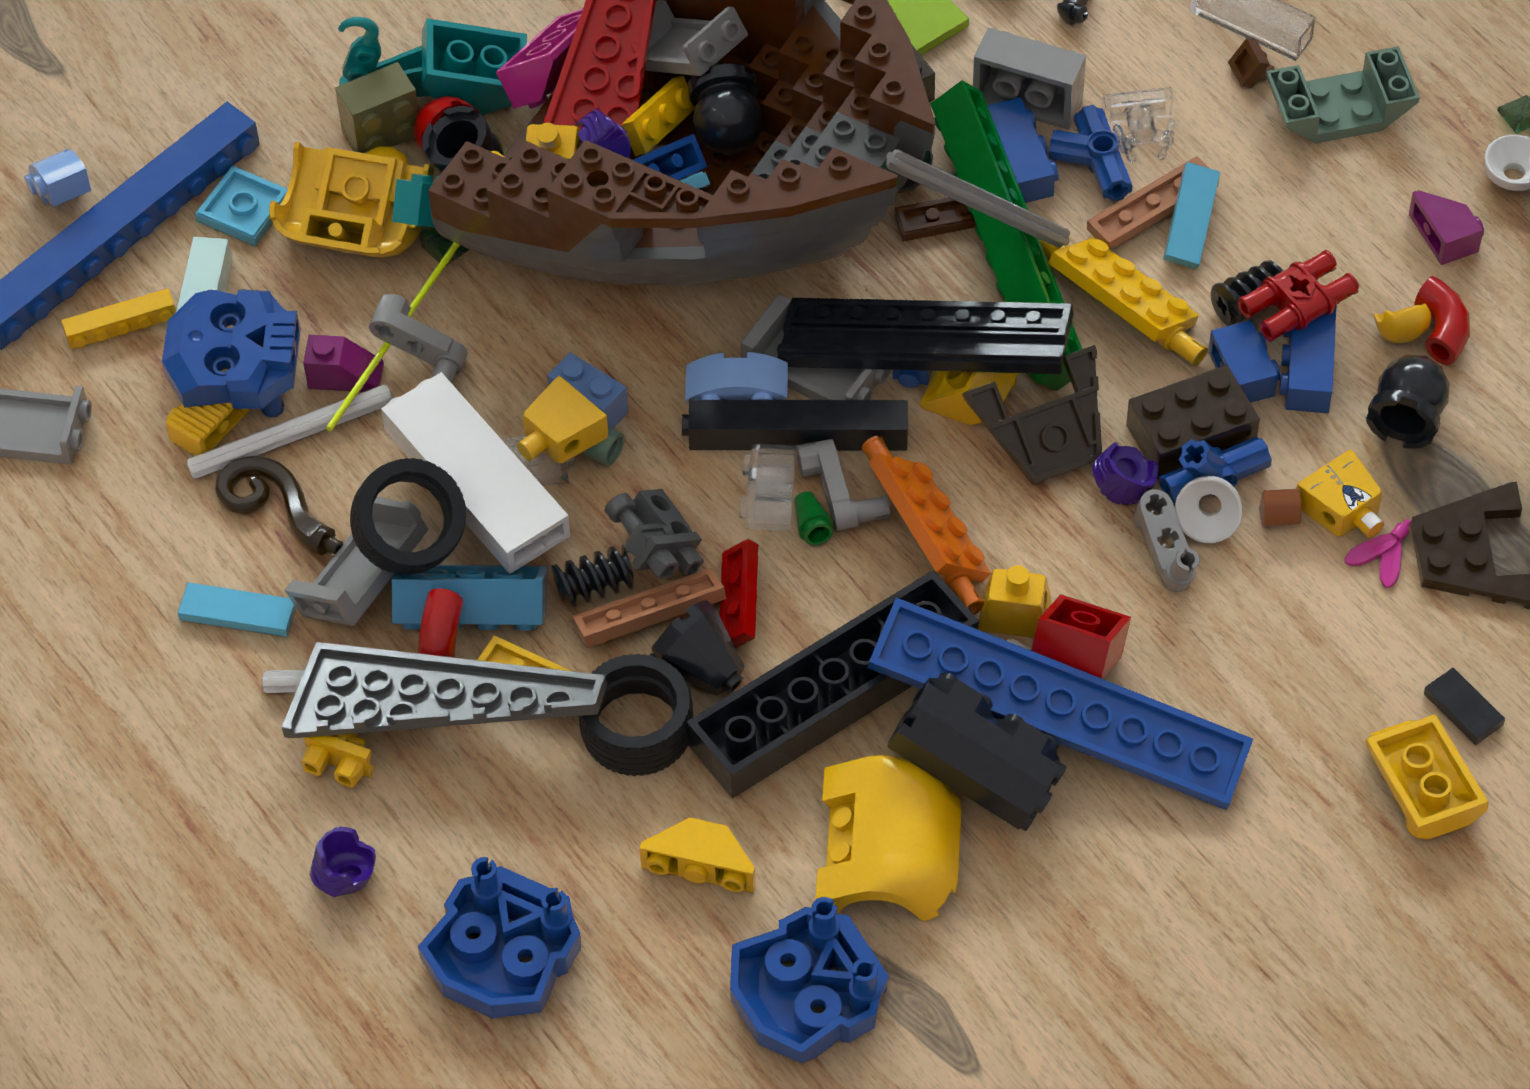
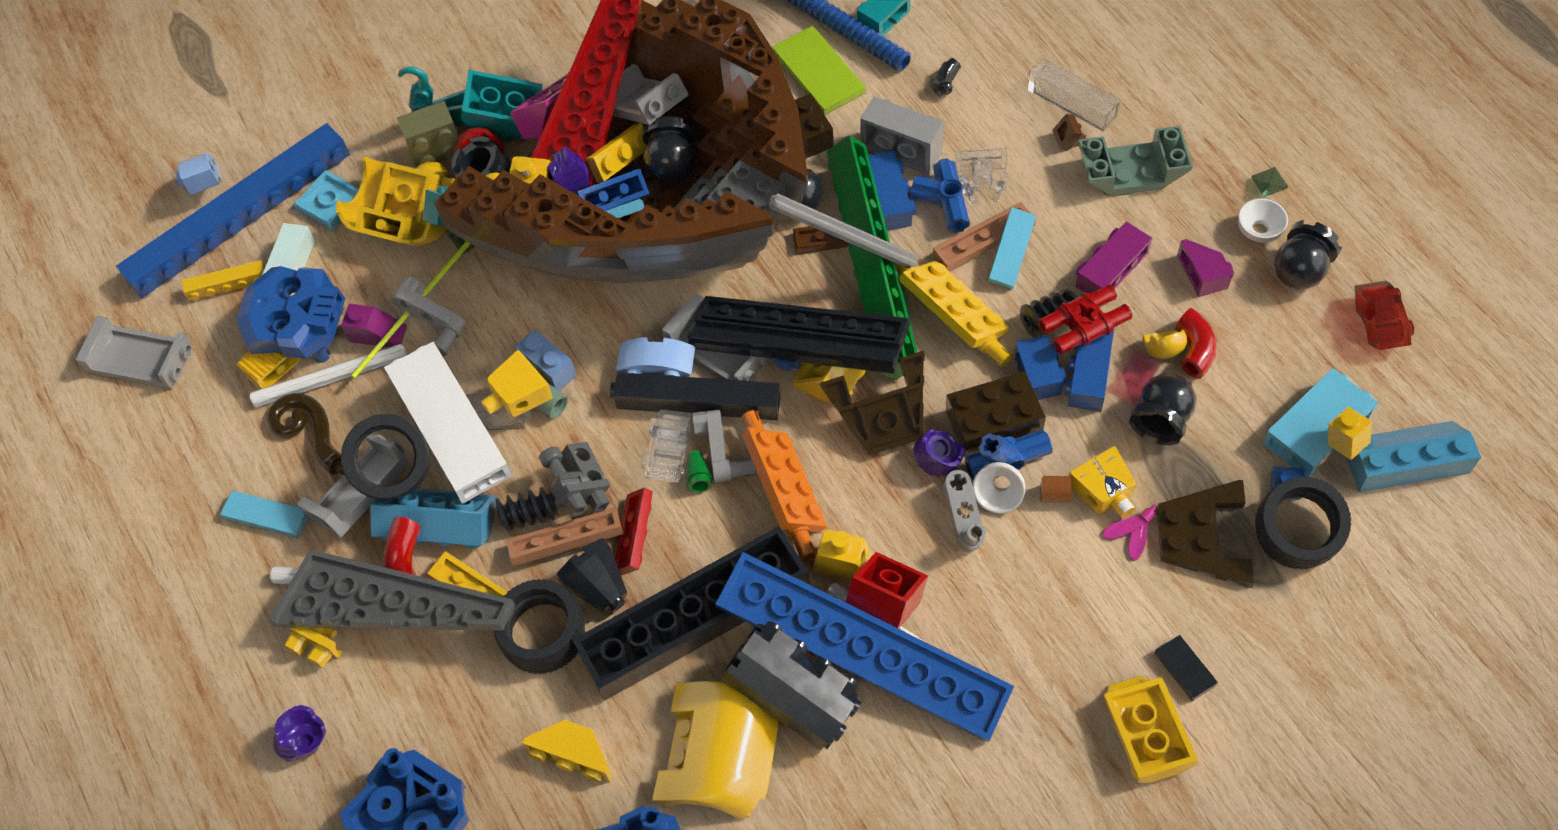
camera: 10 degrees right, 5 degrees up
none -> magenta brick [1075,221,1152,293]
none -> clear pink slope [1122,351,1160,405]

